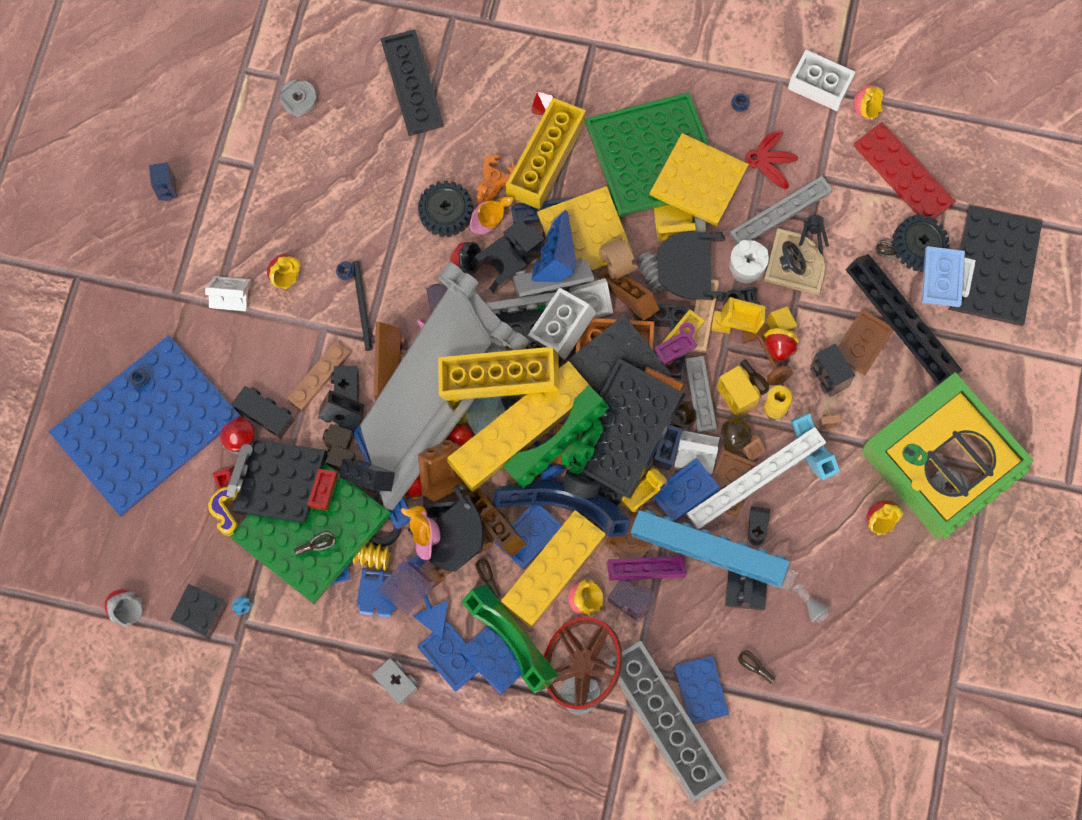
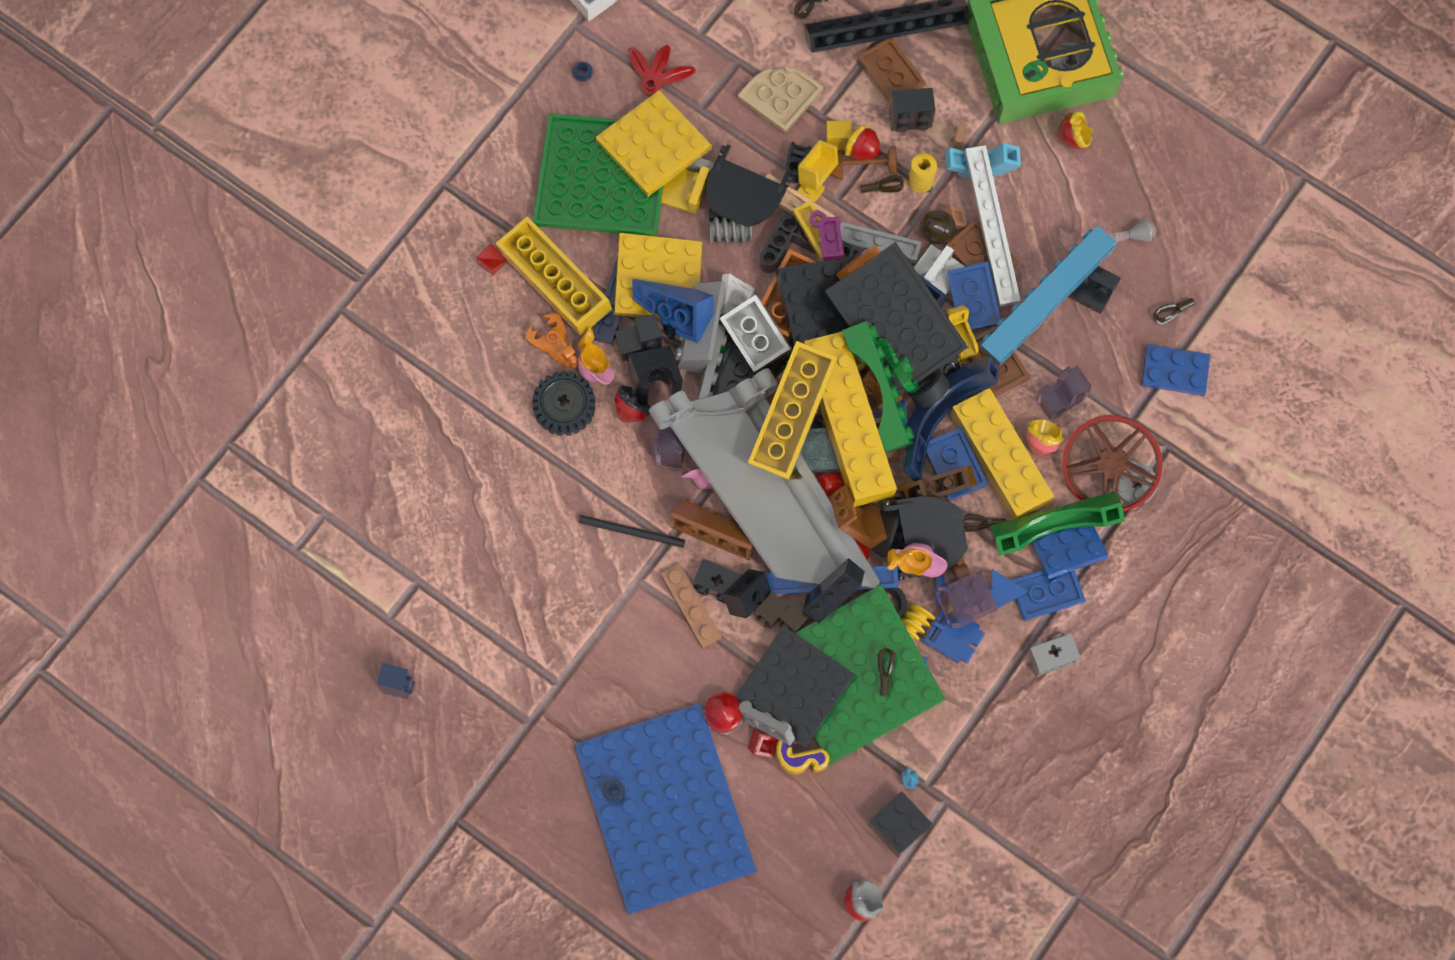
camera: 70 degrees left, 0 degrees up
white bracket [205,276,251,311] -> none
black brick [232,386,294,439] -> none
yellow hair [267,254,301,289] -> none
light grey plate [280,80,317,117] -> none
red plate [307,469,338,511] -> none
dark blue plate [336,261,355,280] -> none
black plate [380,29,444,136] -> none
dark orange slope [598,271,659,320] -> none
medium nougat brick [599,236,638,279] -> none
magenta plate [606,556,687,581] -> none
light grey brick [606,641,728,804] -> none
yellow brick [716,366,760,419] -> none
white brick [729,240,769,284] -> none
light grey plate [730,176,832,244] -> none
black piece [748,506,770,545] -> none
black piece [780,241,806,275] -> none
black plant [799,215,829,256] -> none

